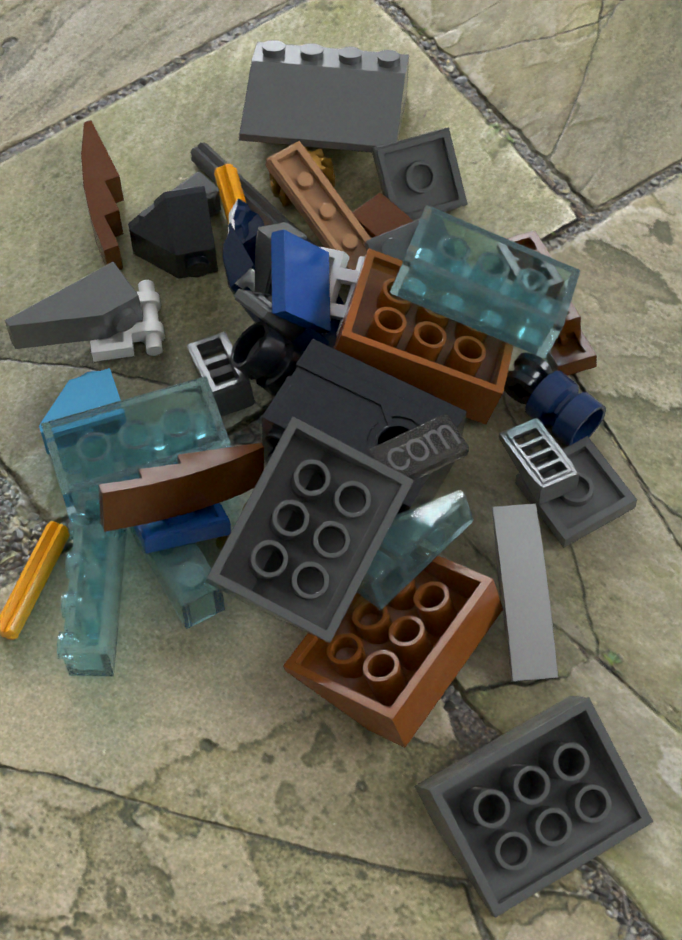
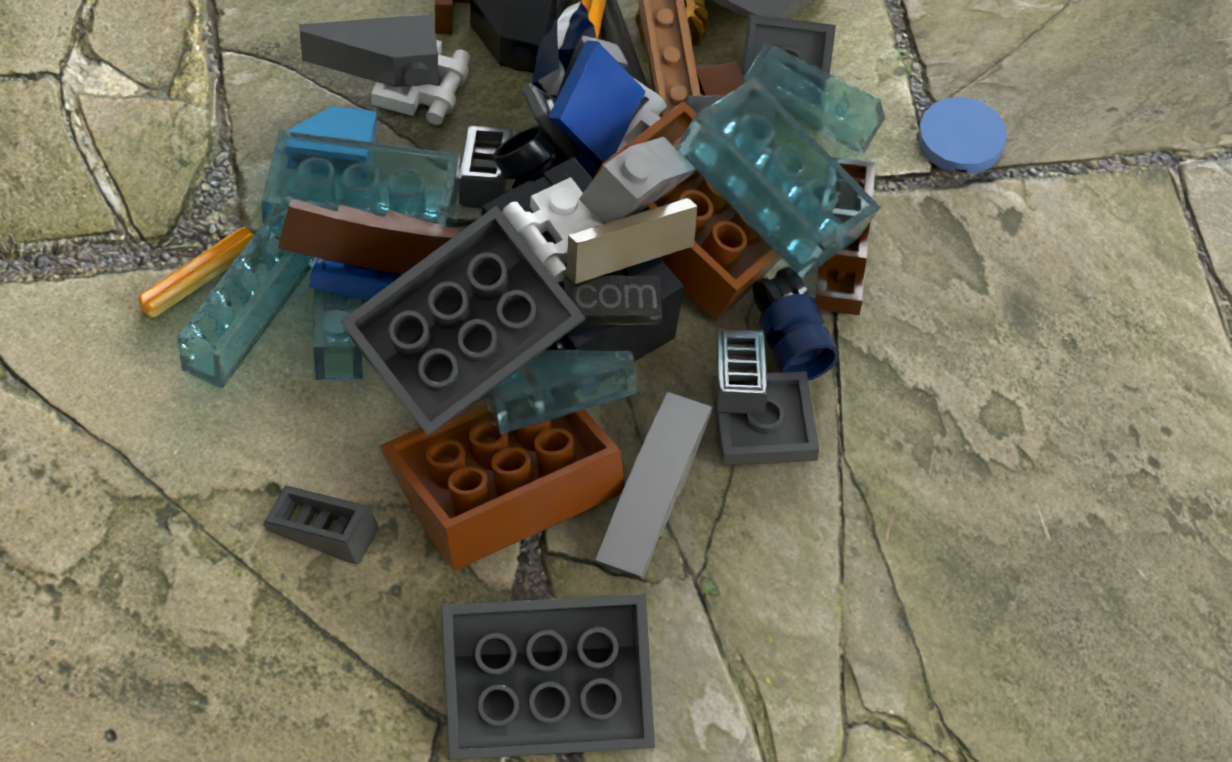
camera: 20 degrees right, 5 degrees down
none -> dark grey slope [263,485,378,564]
none -> white plate [503,177,603,283]
none -> dark tan tile [566,198,697,284]
none -> light grey slope [579,137,696,224]
none -> clear light blue slope [743,42,885,155]
none -> medium blue tile [918,97,1007,174]

